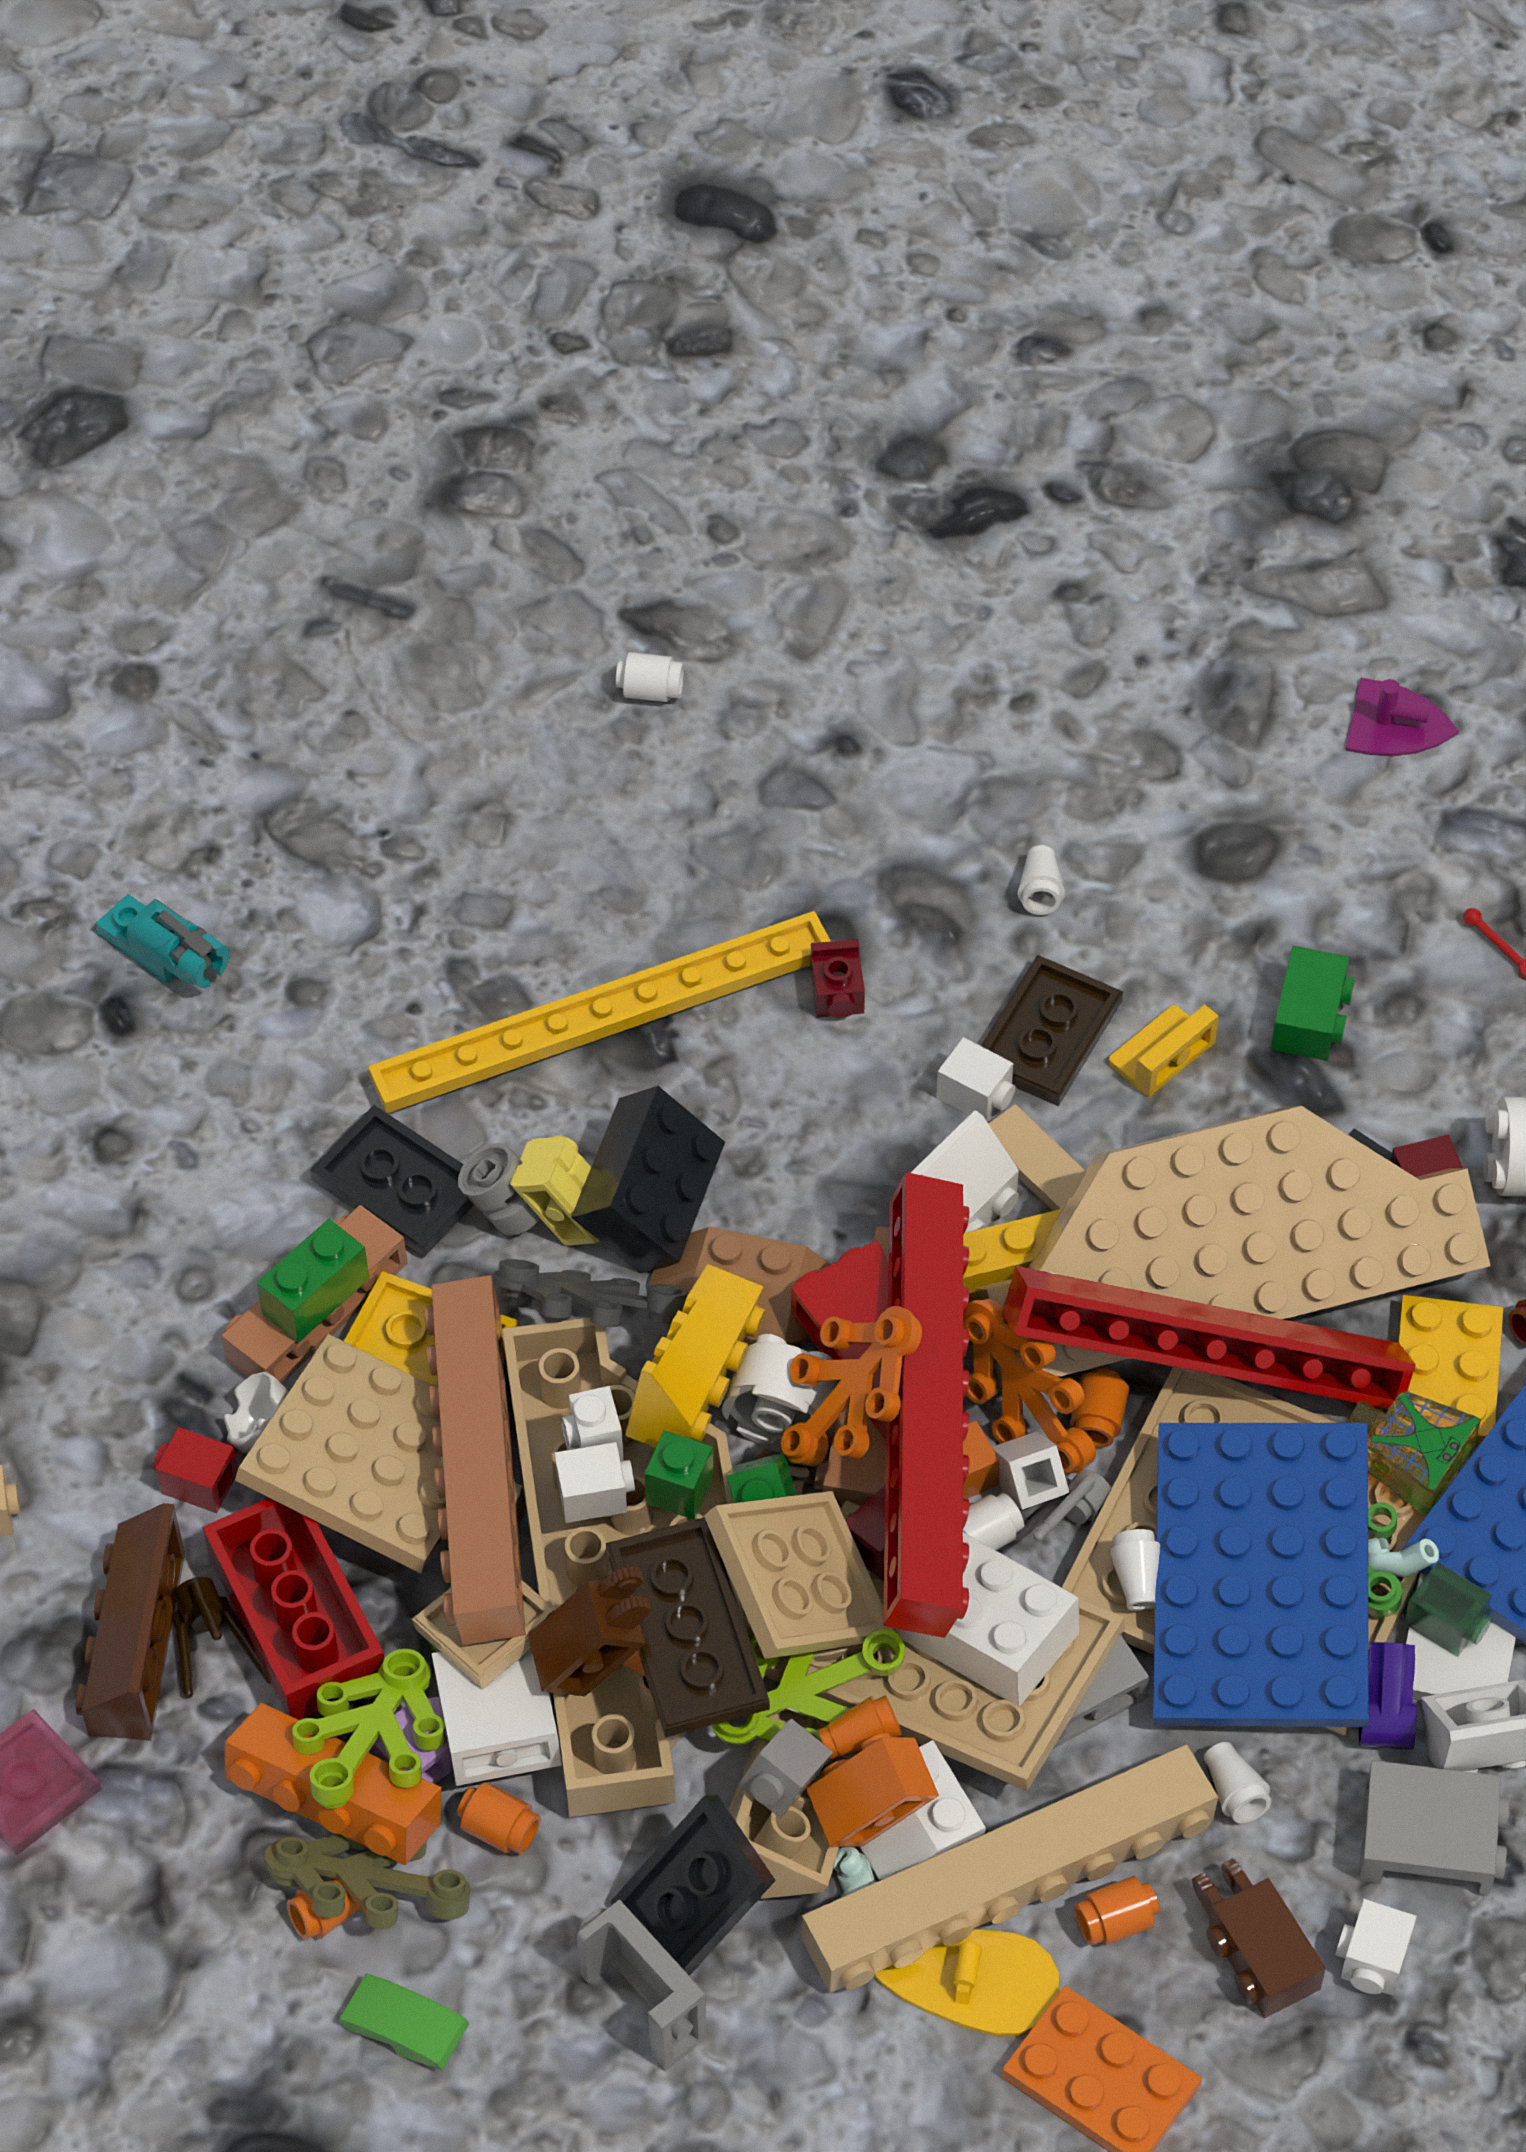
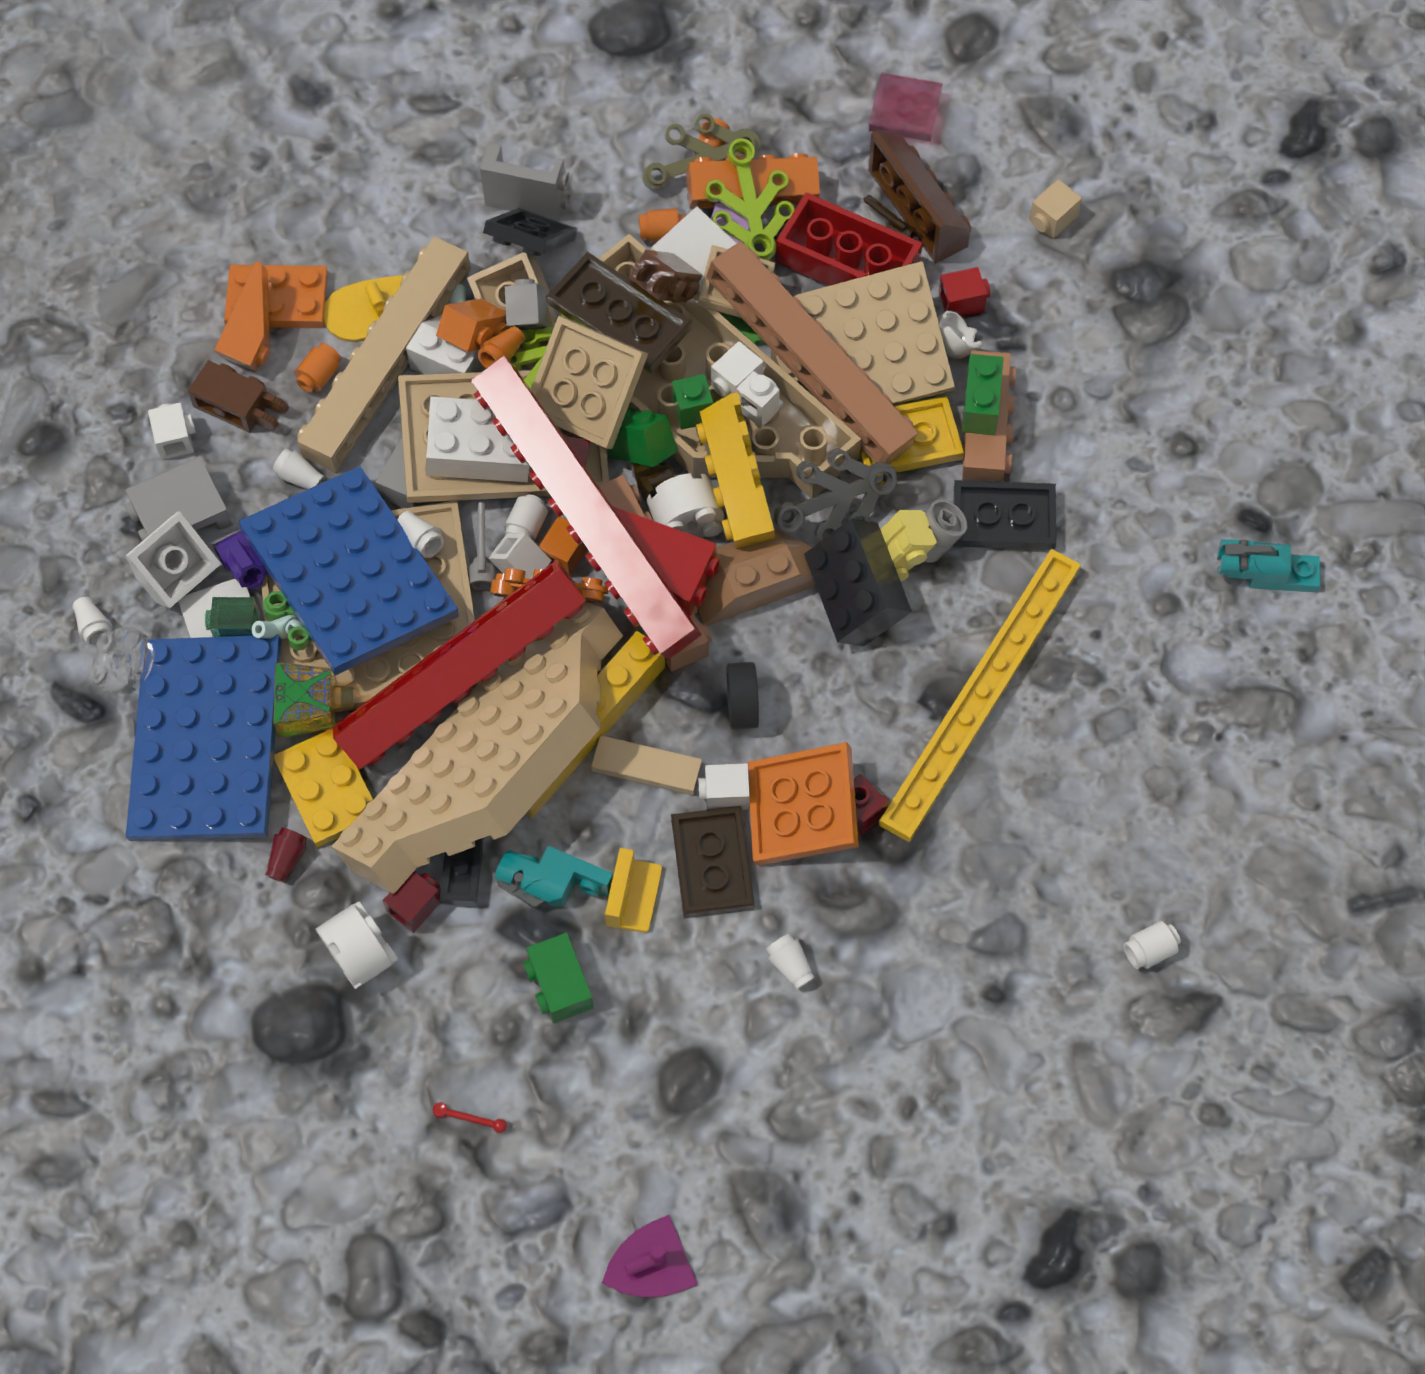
camera: 145 degrees right, 10 degrees up
bright green slope [339,1973,469,2070] -> none
orange plant [781,1306,922,1467] -> none
white slope [911,1110,1019,1233] -> none
none -> orange slope [214,261,271,372]
none -> teal plate [495,846,613,909]
none -> black tyre [726,662,759,730]
none -> orange plate [747,742,859,866]

